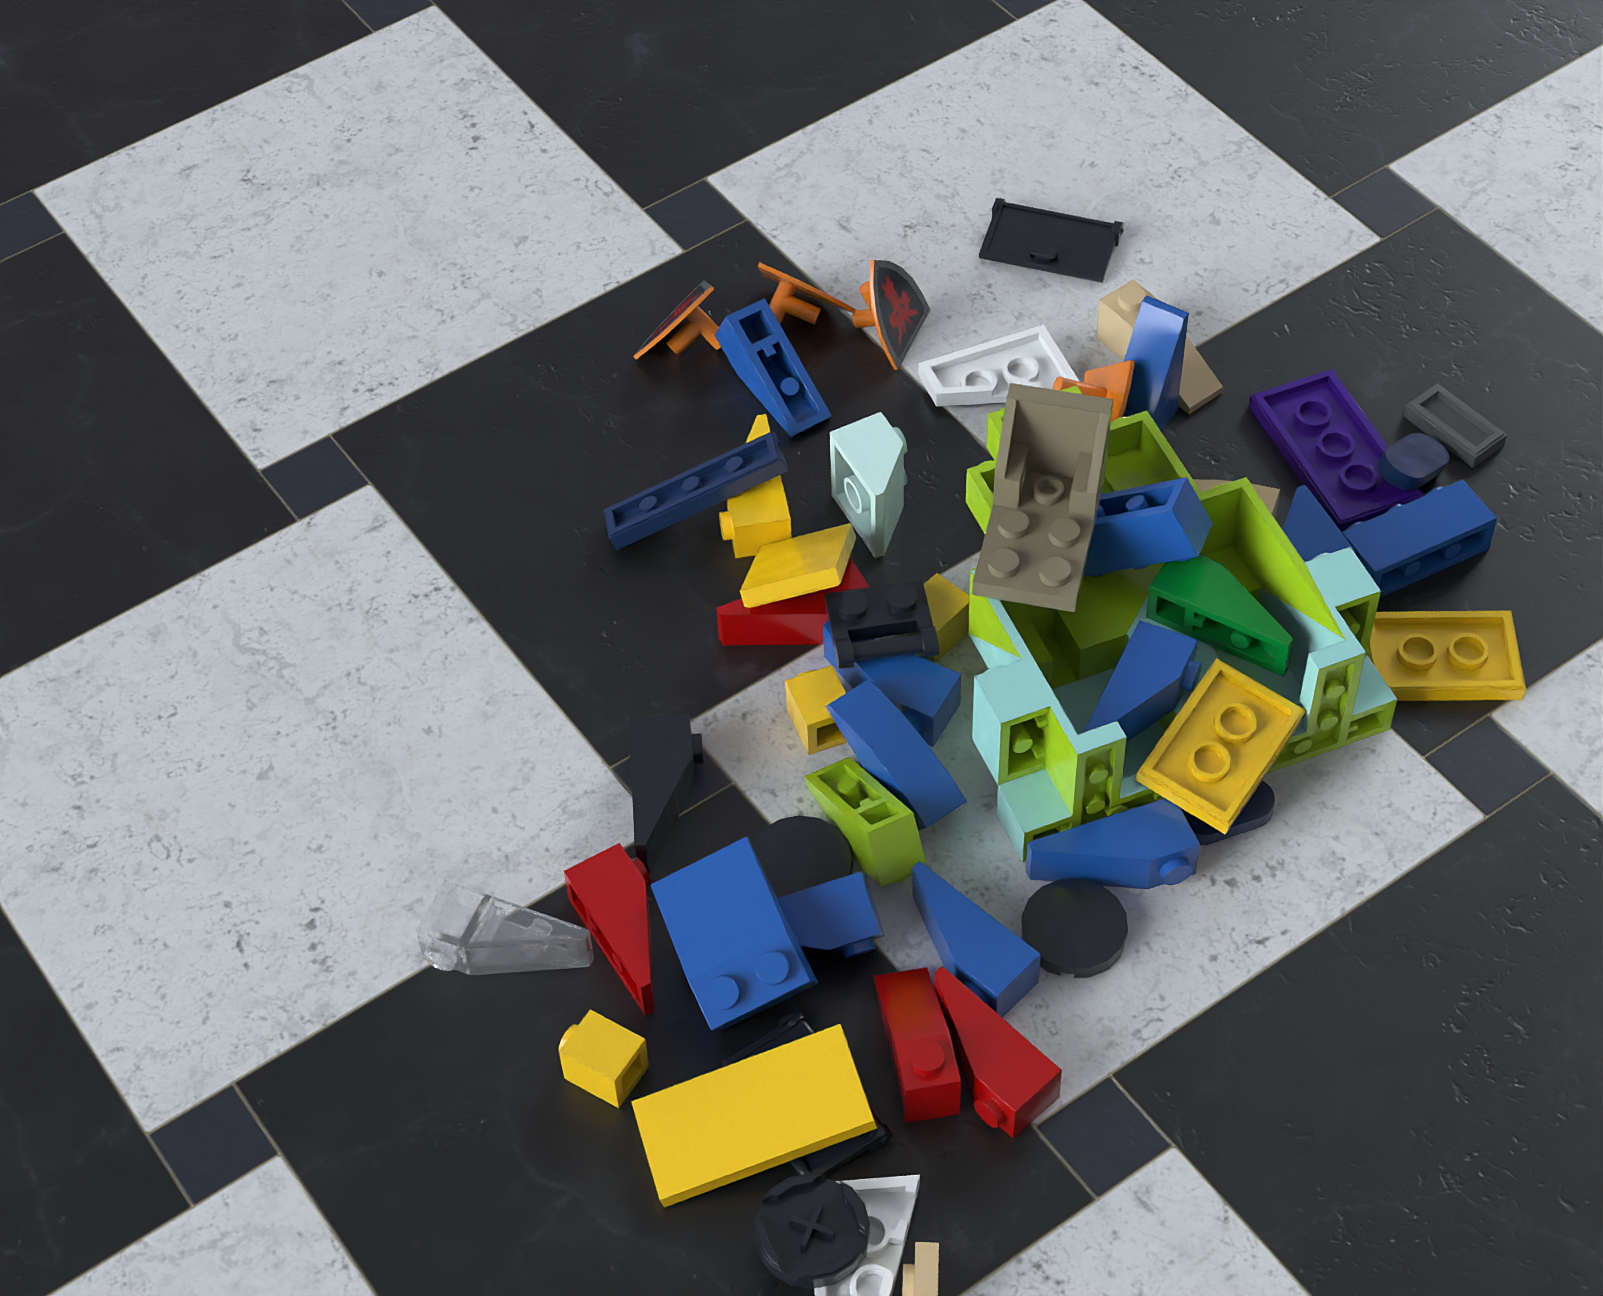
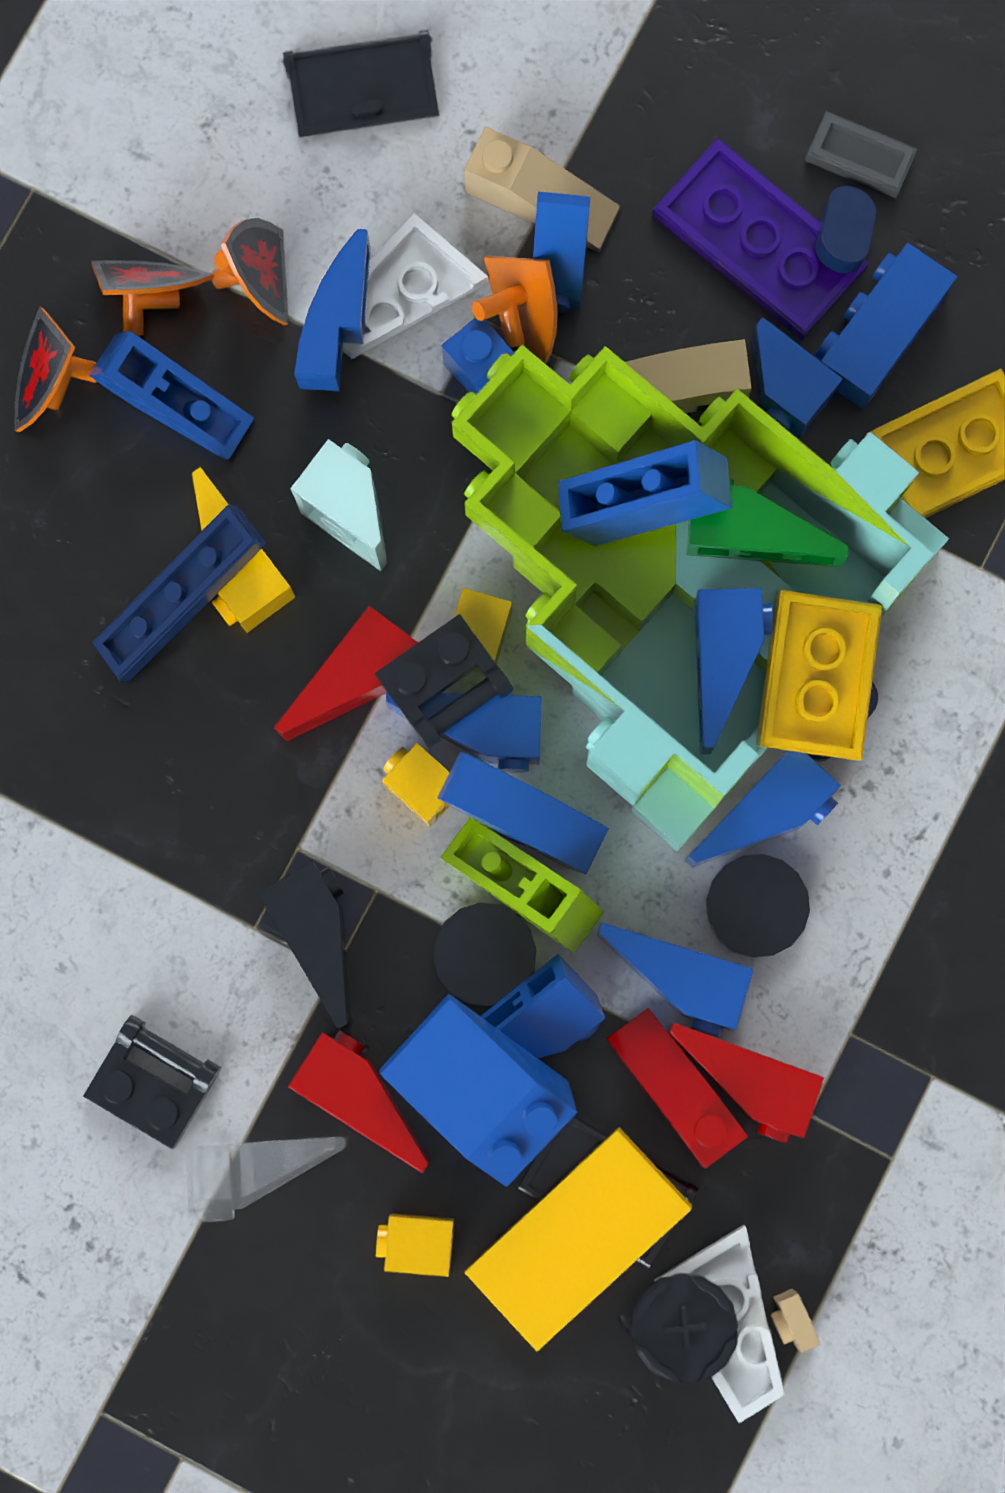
camera: 25 degrees left, 30 degrees up
yellow tile [740,523,856,608] -> none
dark tan bracket [972,383,1113,612] -> none
none -> black plate [83,1015,221,1149]
none -> blue slope [294,229,371,391]

